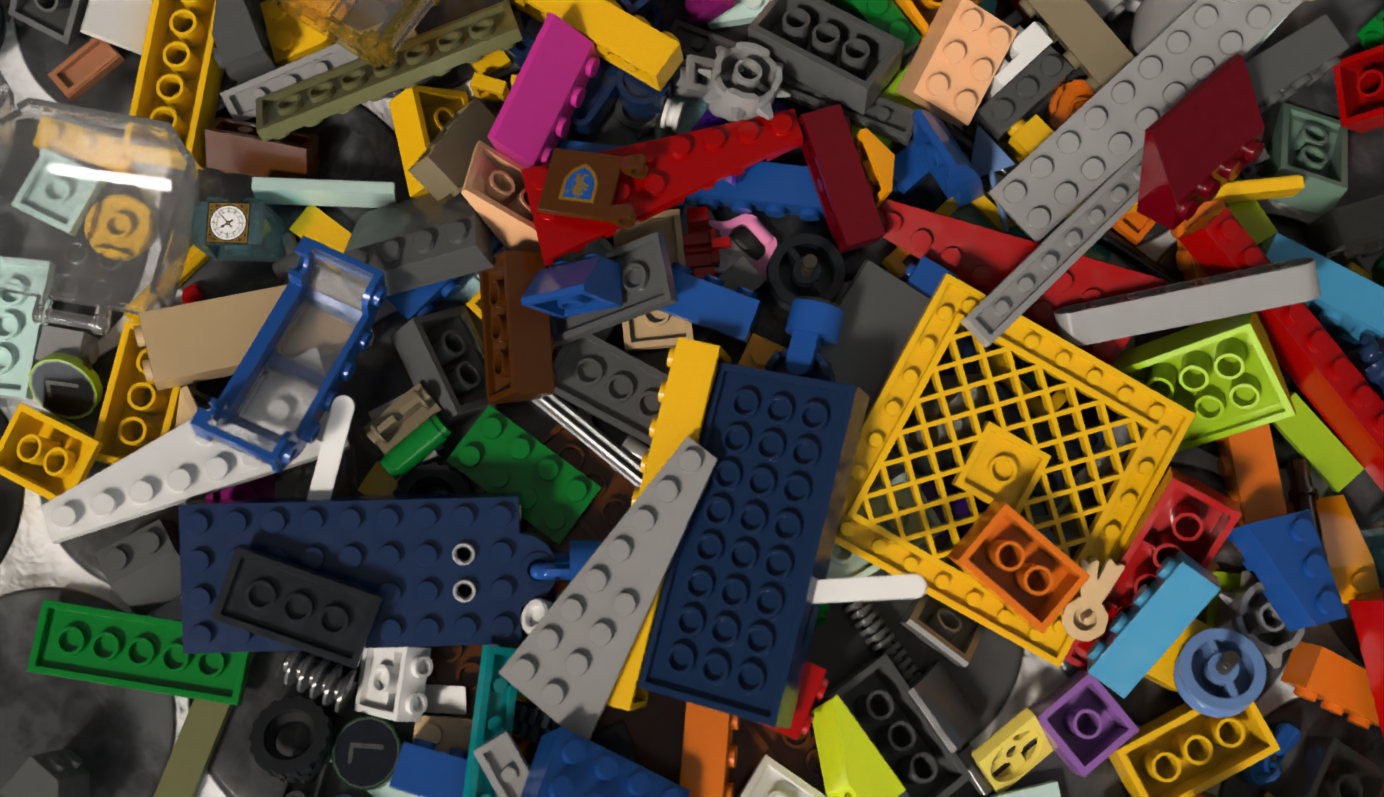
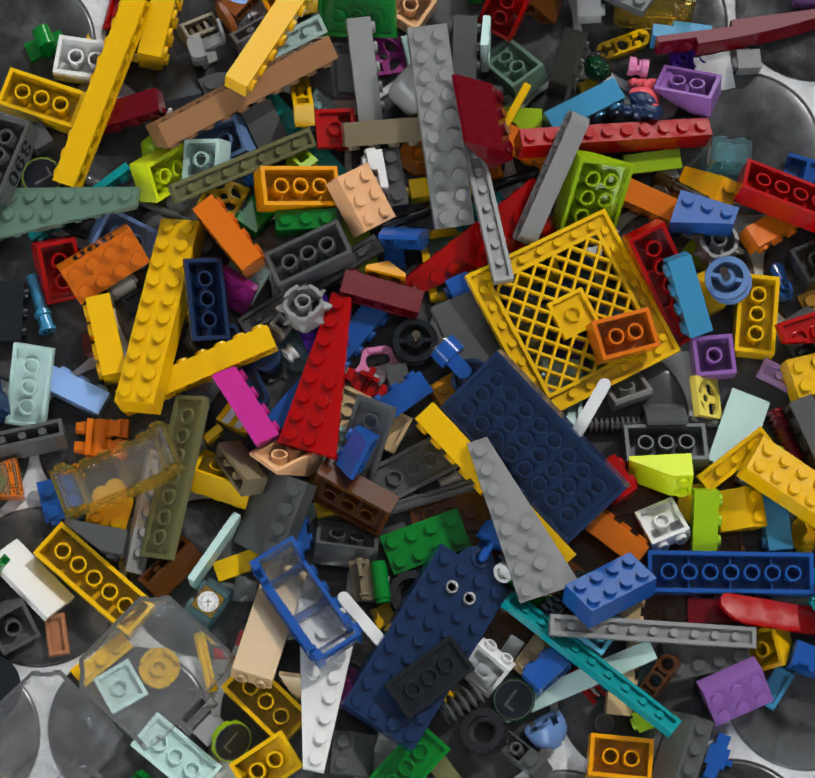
camera: 65 degrees left, 5 degrees down
reddish brown flag [537,148,649,229] -> none
medium blue piece [971,124,1016,234] -> none
tan piece [1061,557,1125,642] -> none
none -> light aqua tile [480,15,491,72]

